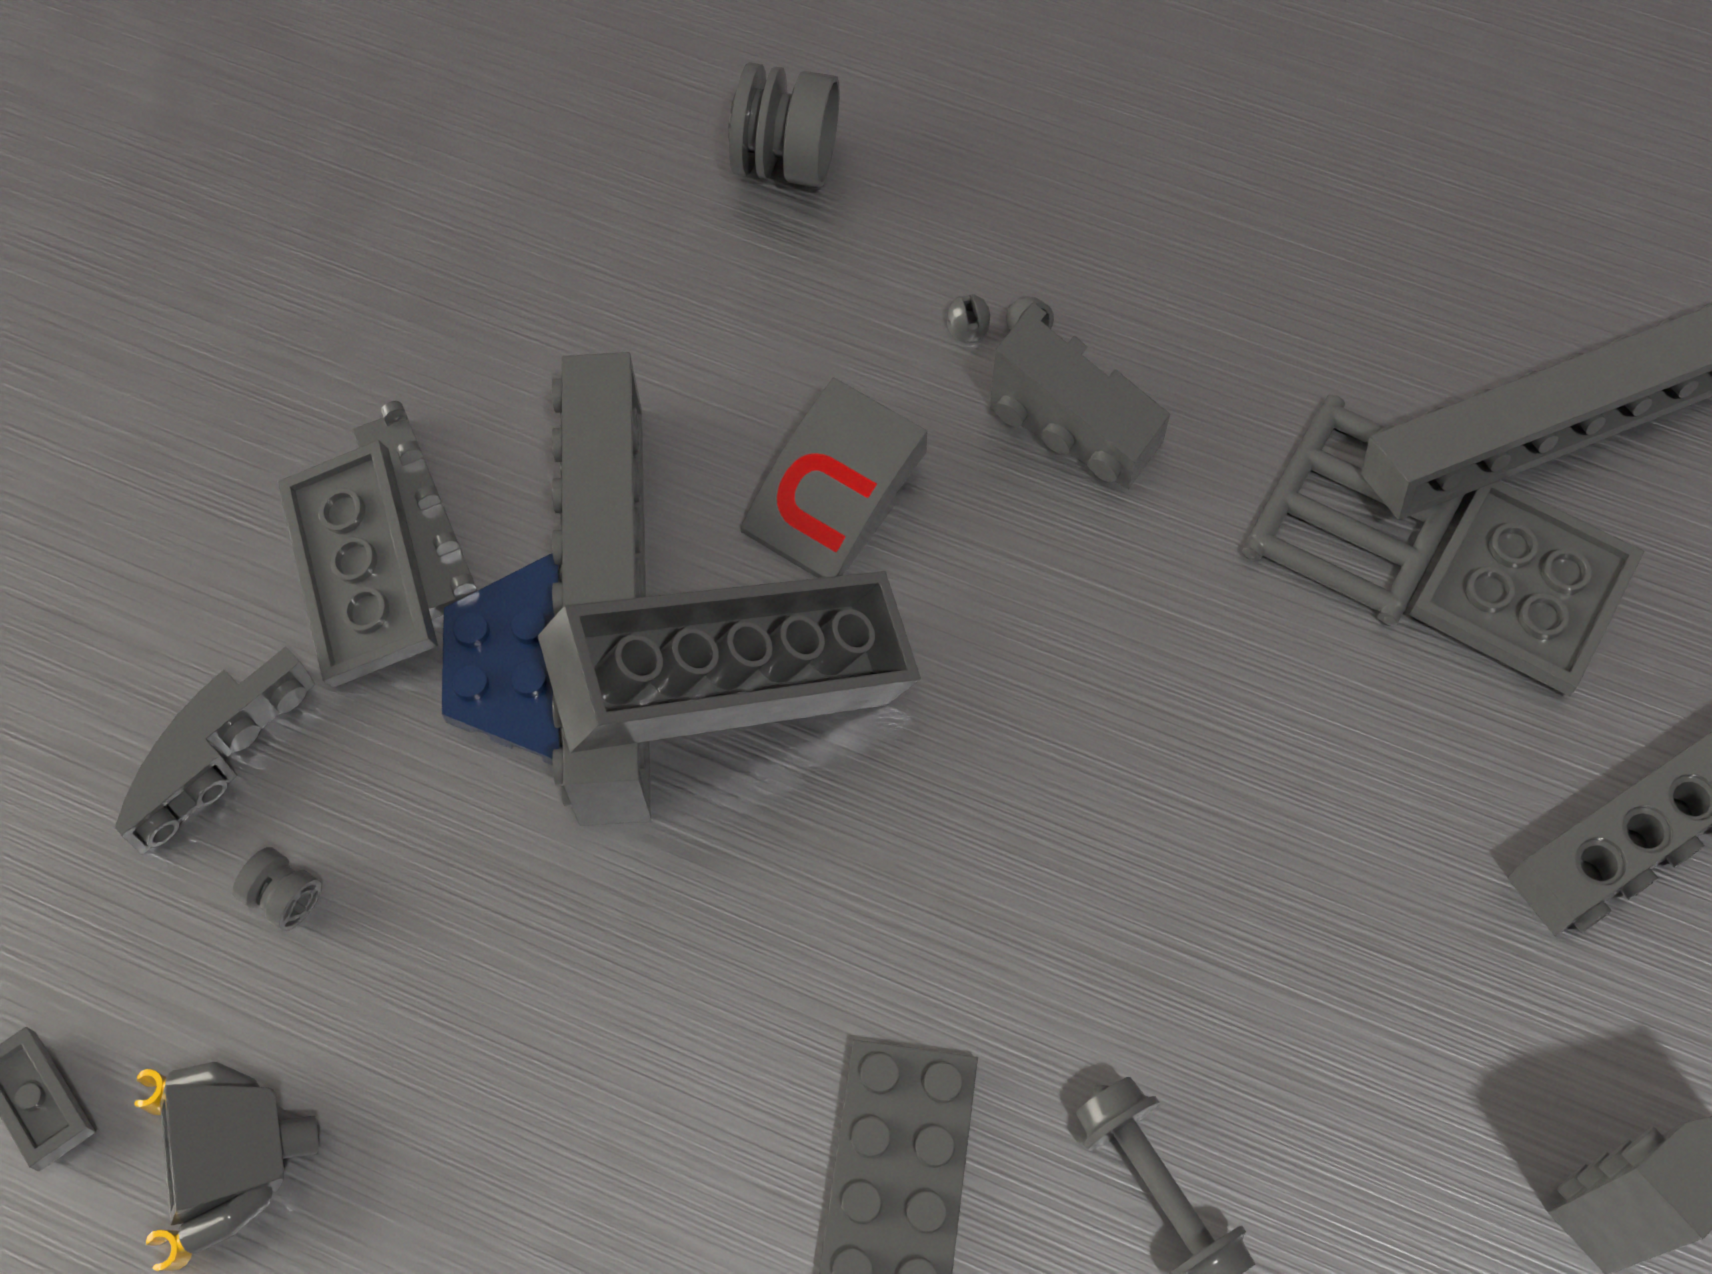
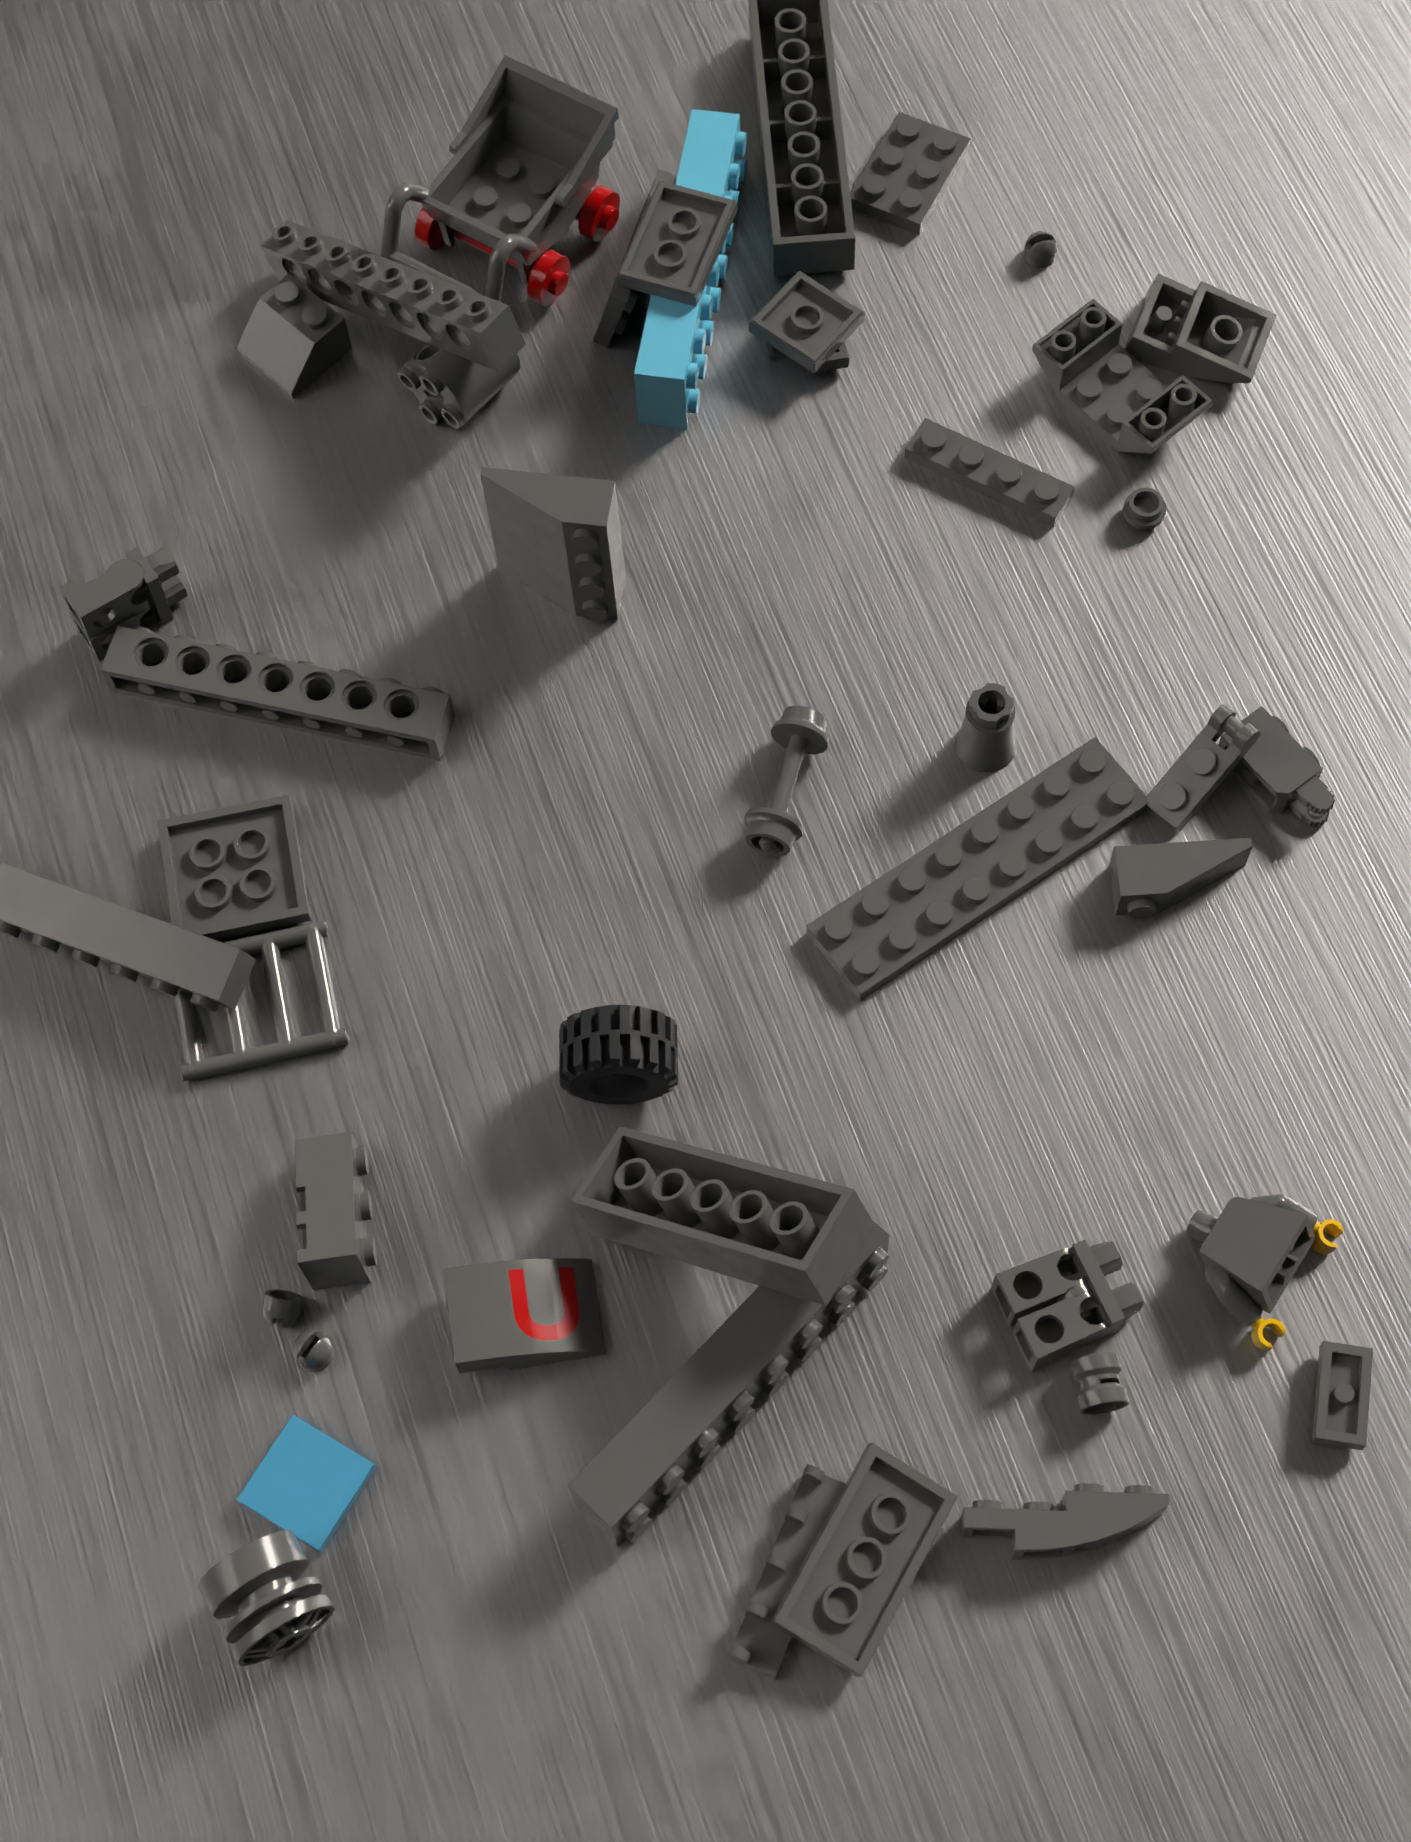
camera: 130 degrees left, 0 degrees up
dark blue wing [442,554,563,766] -> none
none -> dark azure tile [236,1414,377,1554]
none -> black tyre [559,1005,678,1104]
none -> dark grey hips [991,1239,1144,1372]

